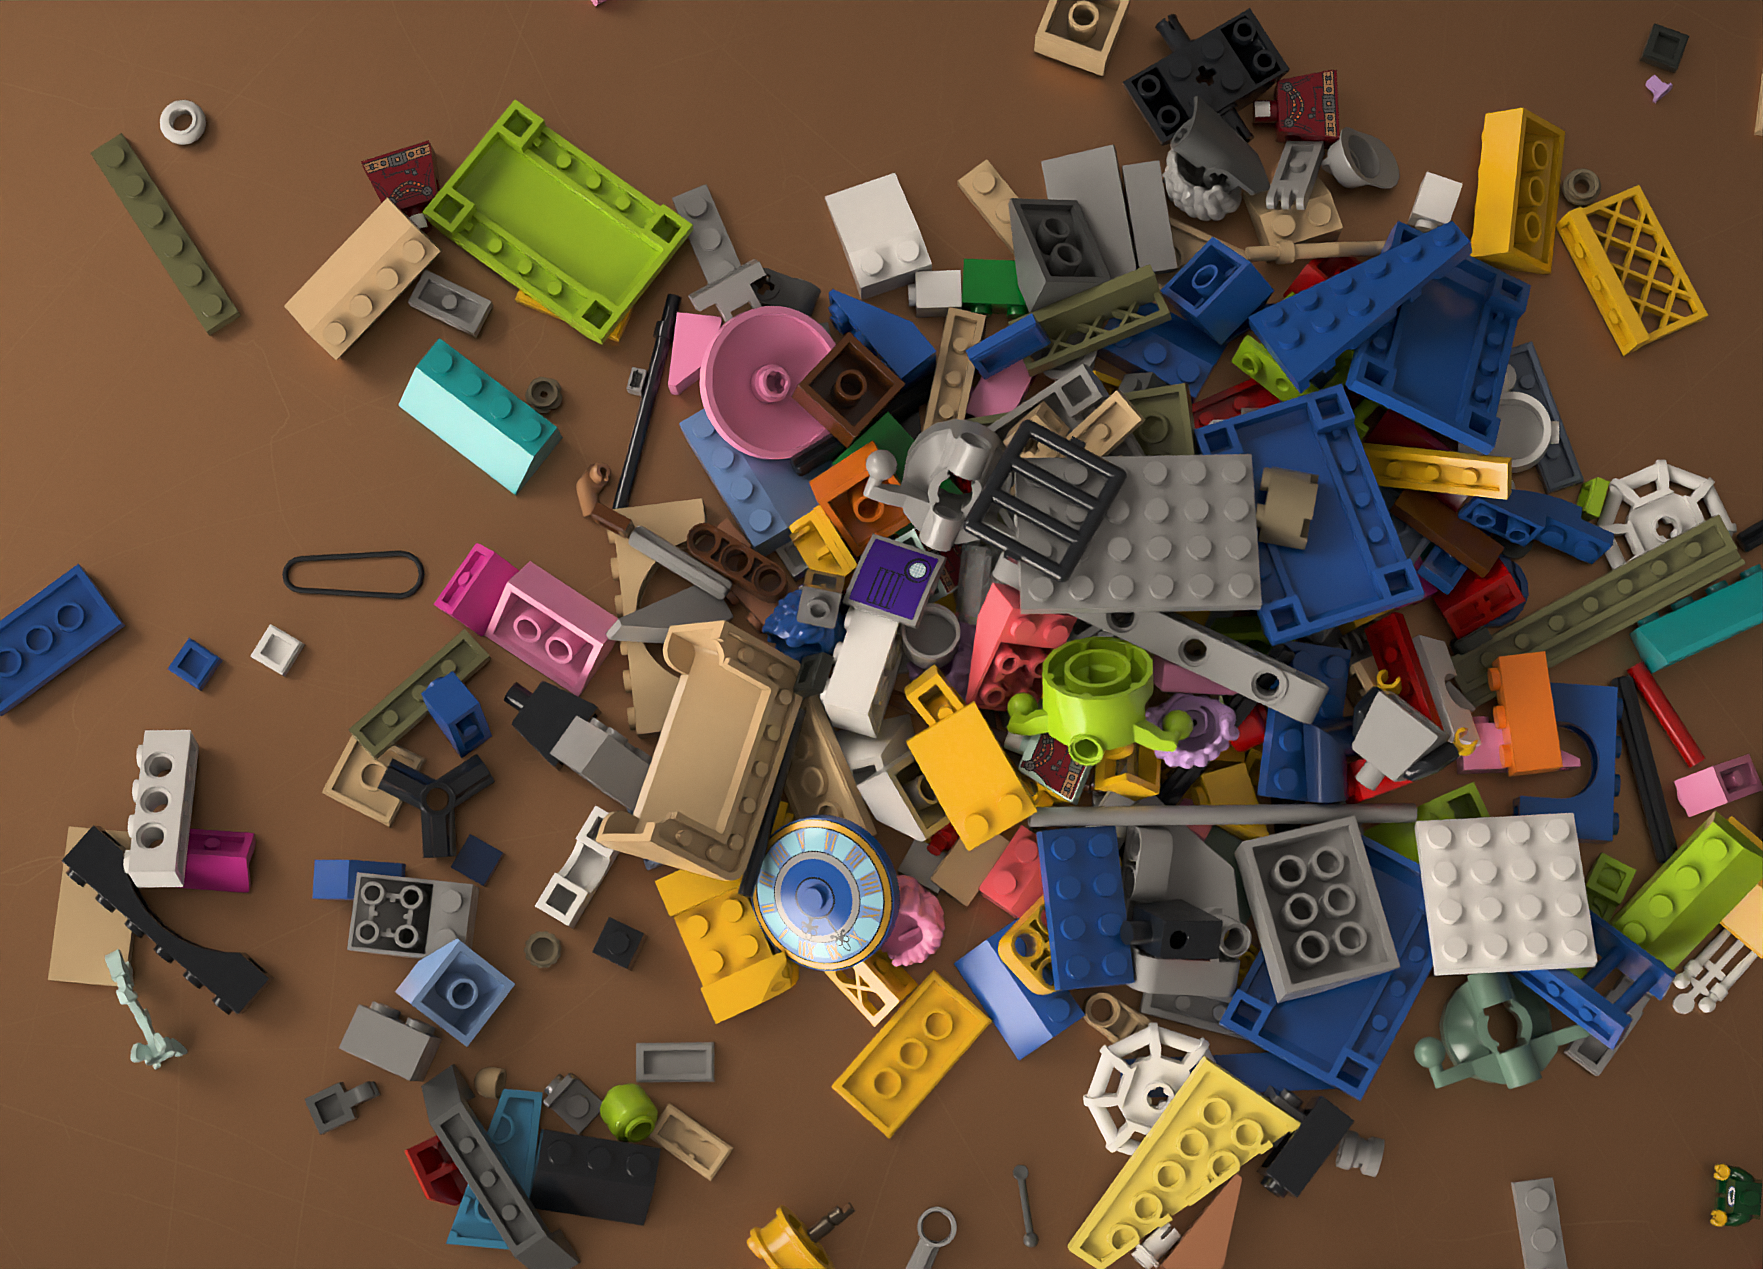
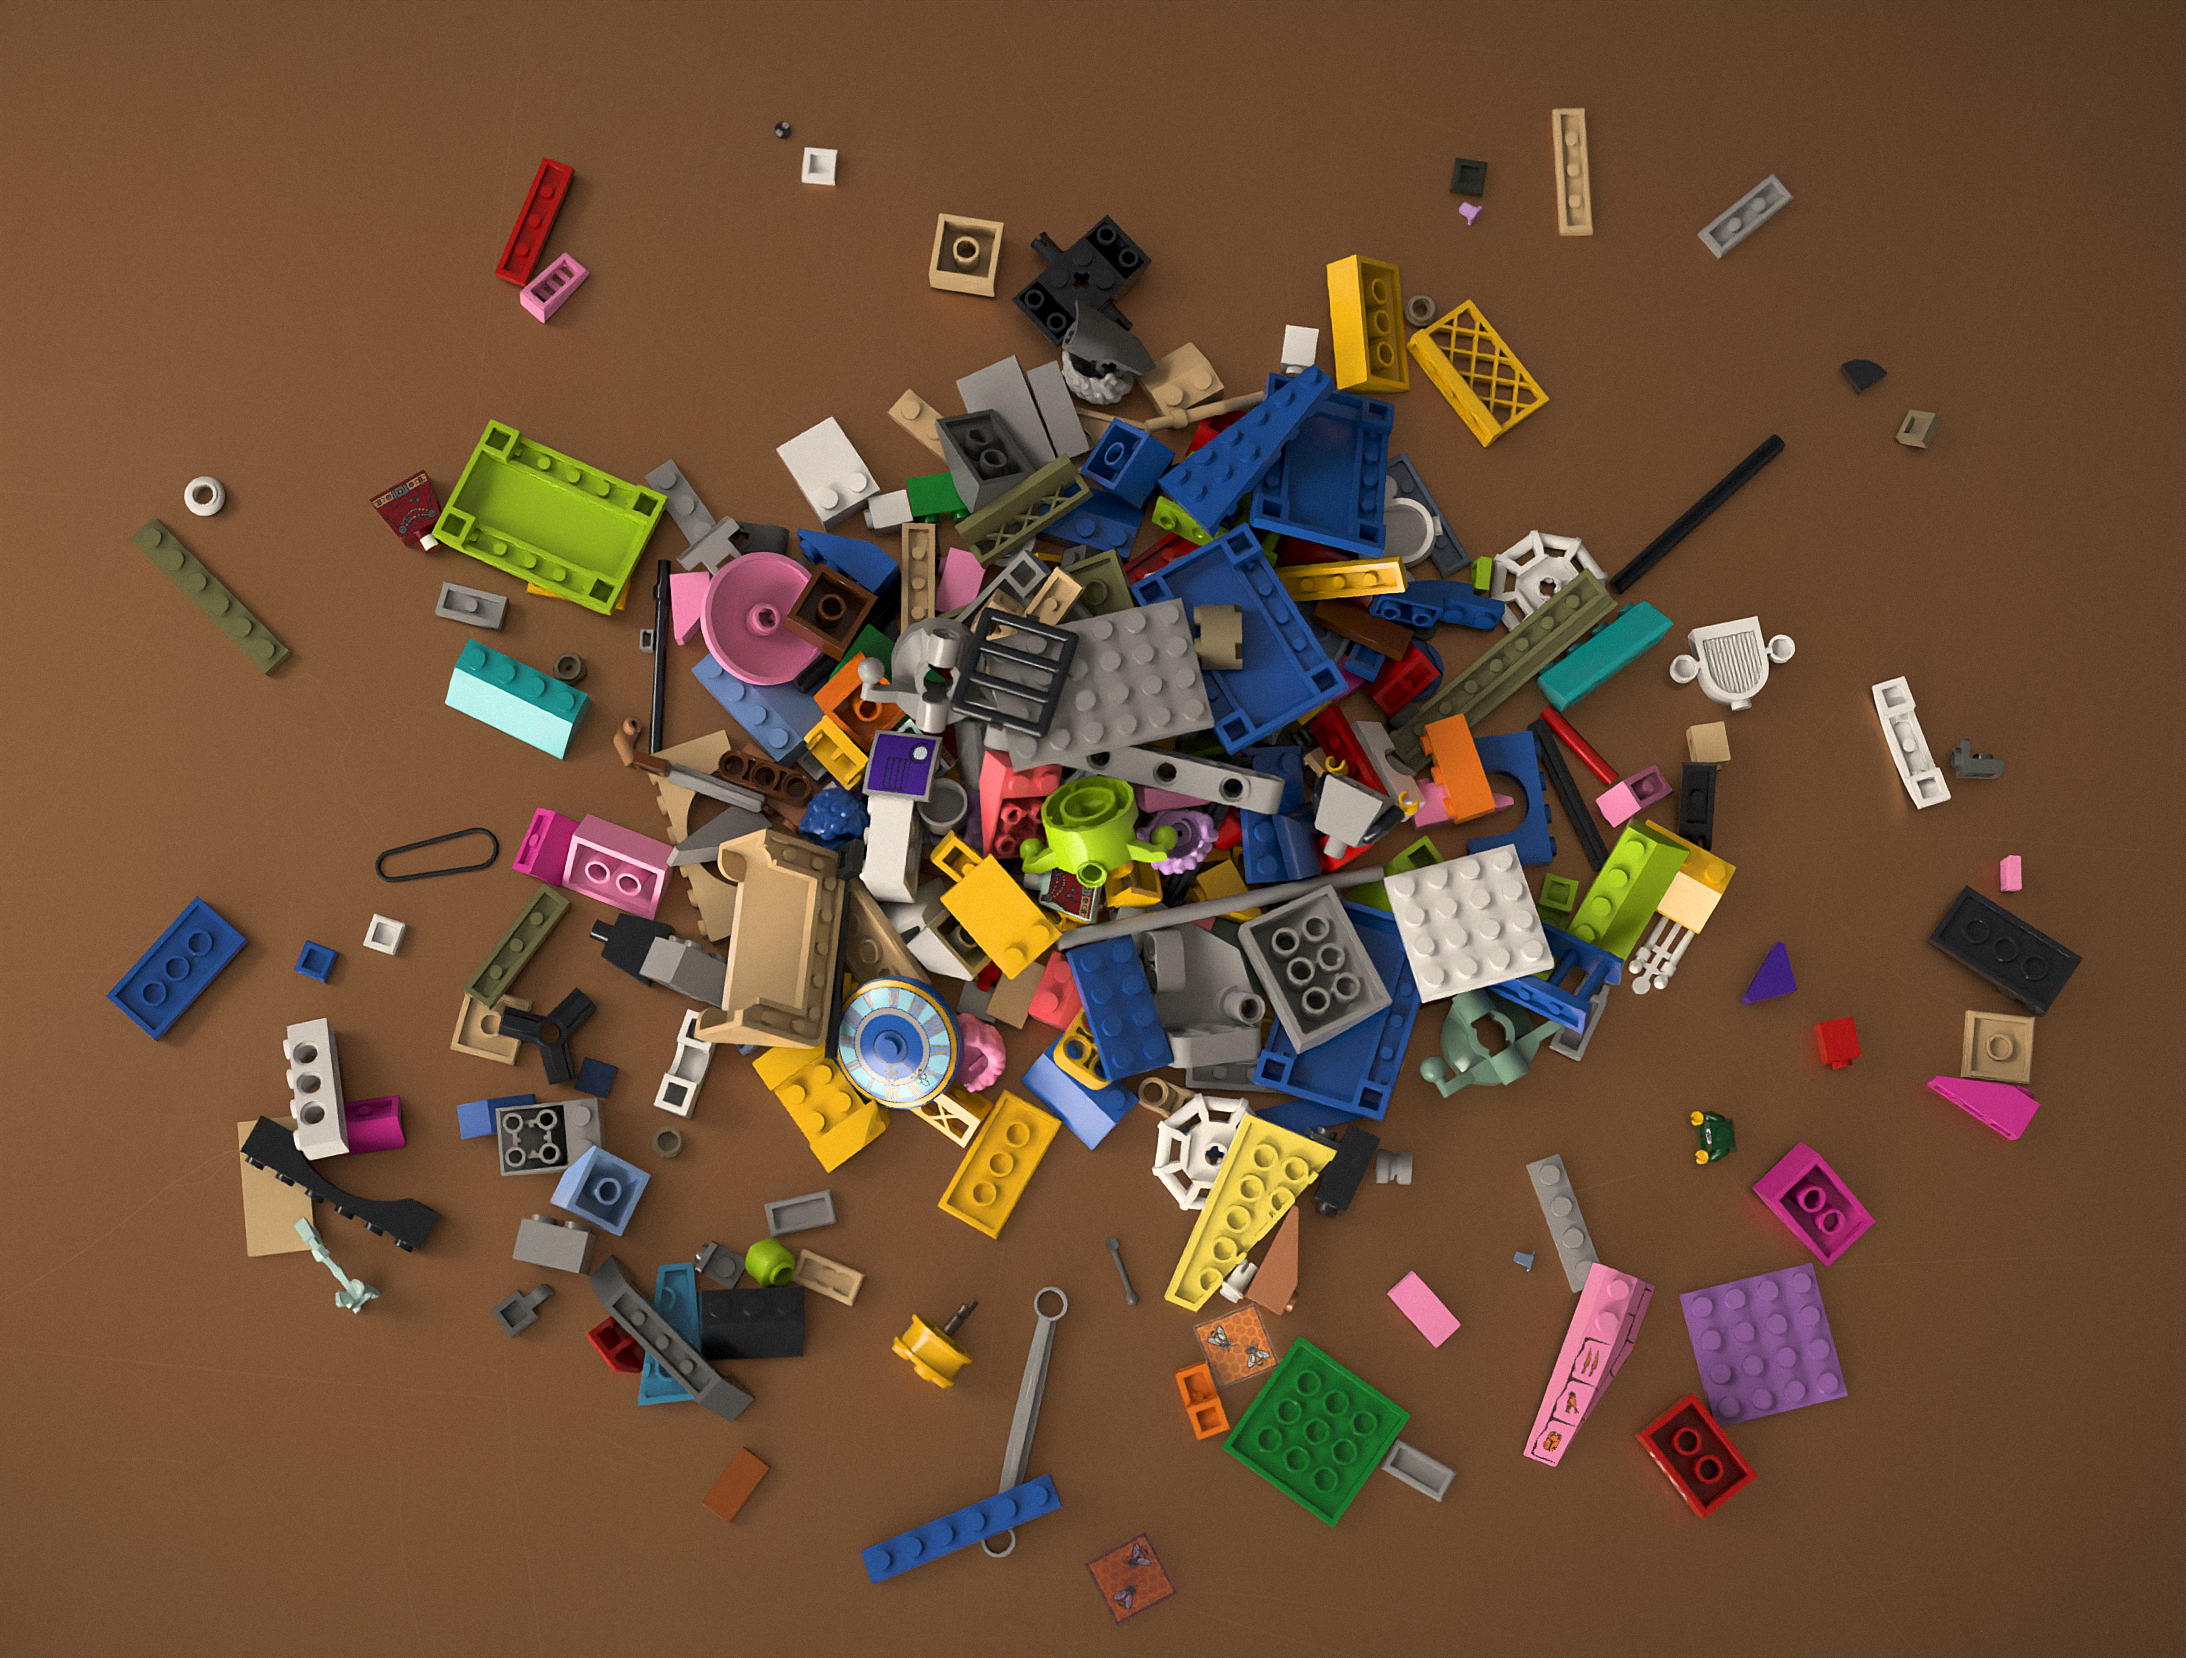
camera: 15 degrees left, 0 degrees up
tan slope [284,198,443,360] -> none
blue slope [421,671,492,758] -> none
tan hinge [474,1067,506,1100] -> none
black brick [592,917,648,971] -> none
flat silver bracket [797,569,845,629] -> none
blue tile [966,313,1051,379] -> none
black torso [1120,899,1223,959] -> none
torso [1253,70,1340,150] -> none
light grey hinge [1266,141,1325,210] -> none
light grey piece [1321,127,1400,189] -> none

